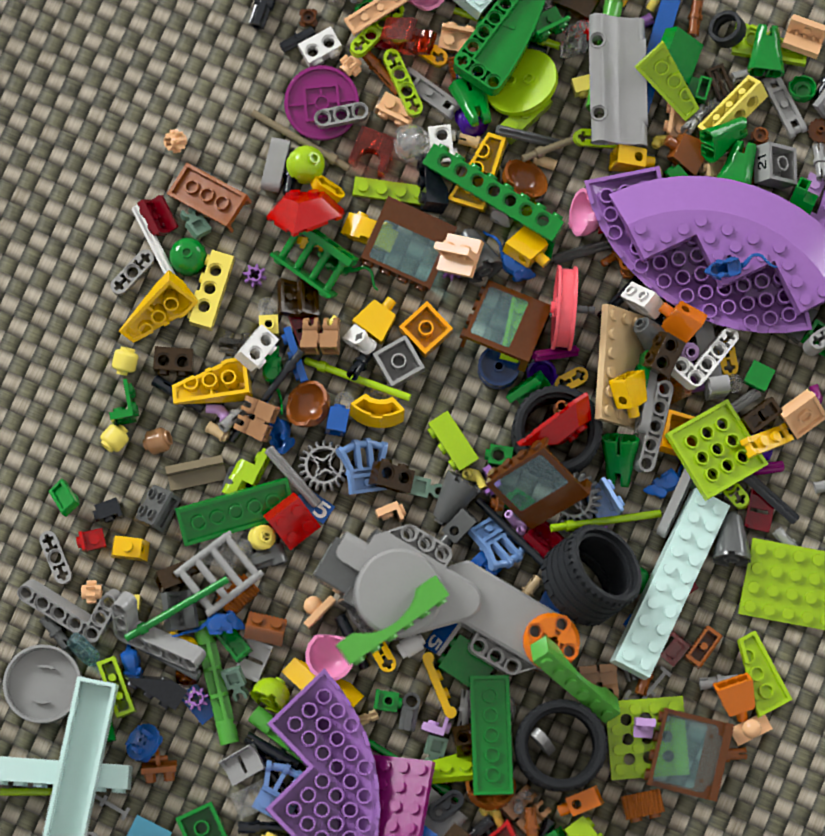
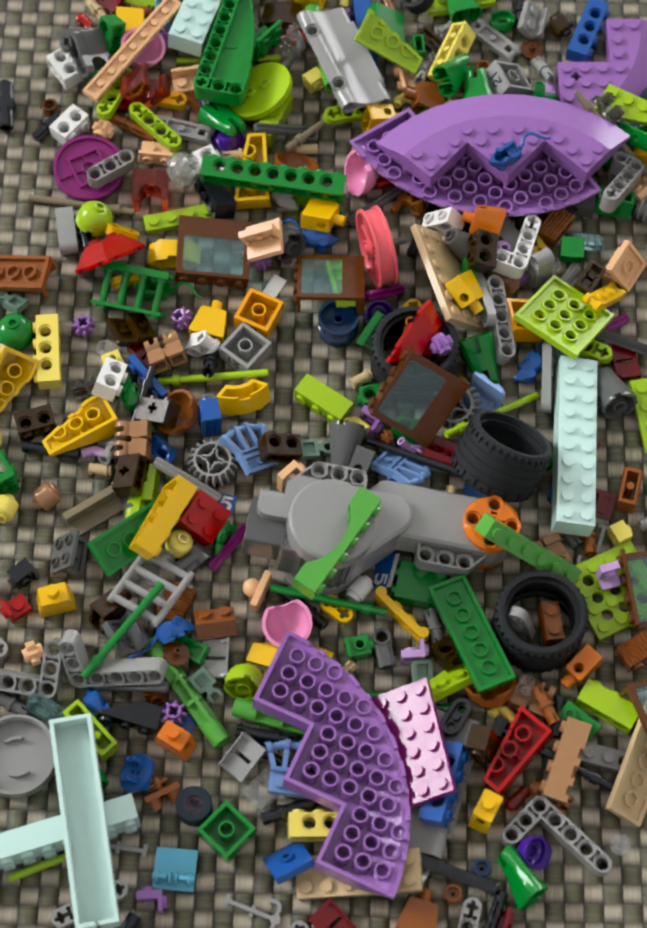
camera: 20 degrees left, 15 degrees down
none -> dark brown brick [112,453,148,498]
none -> yellow wedge [128,474,198,560]
none -> brick [135,395,181,428]
none -> orange torso [154,720,198,763]
none -> reddish brown piece [163,641,190,667]
none -> medium lavender gear [171,307,193,331]
none -> black wheel [175,786,213,826]
none -> magenta axle [208,523,246,572]
none -> green piece [214,520,236,555]
none -> white sticker [262,275,287,298]
none -> green bar [269,584,387,617]
none -> tan pin [349,369,374,390]
none -> medium lavender gear [429,333,454,356]
none -> dark orange brick [537,208,575,248]
none -> dark orange brick [537,601,565,647]
none -> clear light blue beam [571,233,605,251]
none -> light yellow plate [607,520,633,547]

